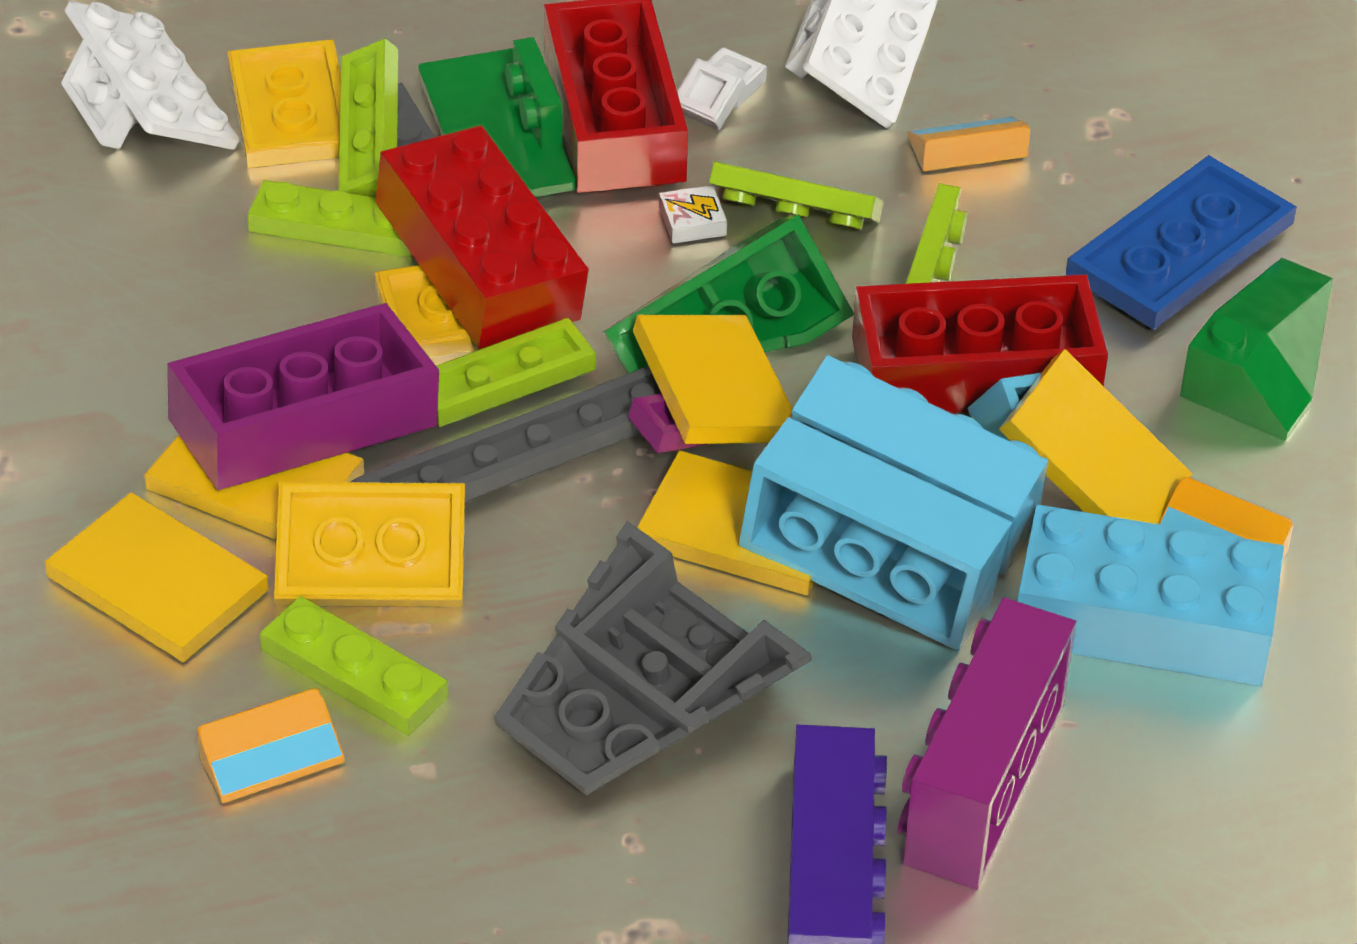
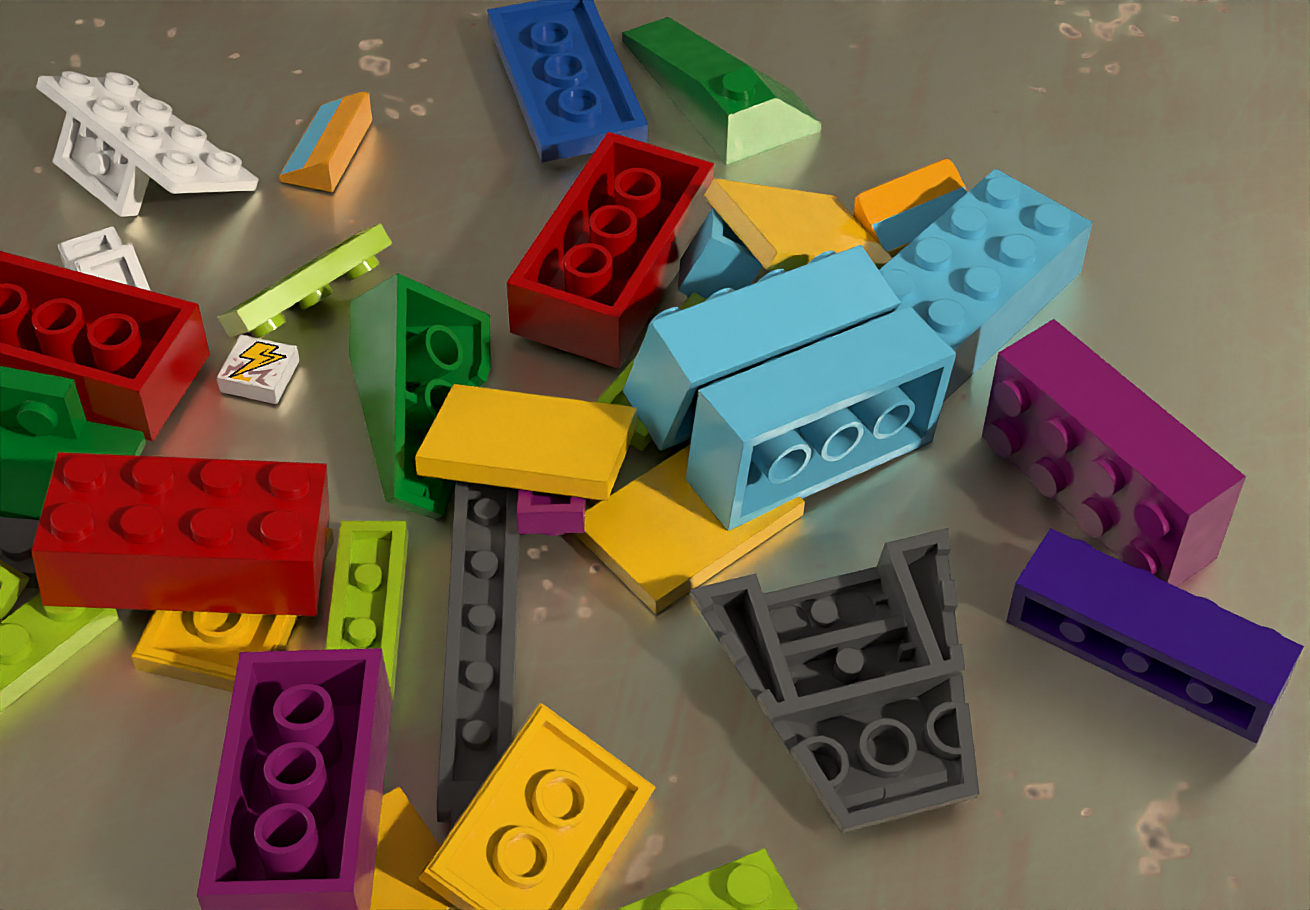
camera: 60 degrees left, 5 degrees up
lime plate [906,183,968,284] -> none

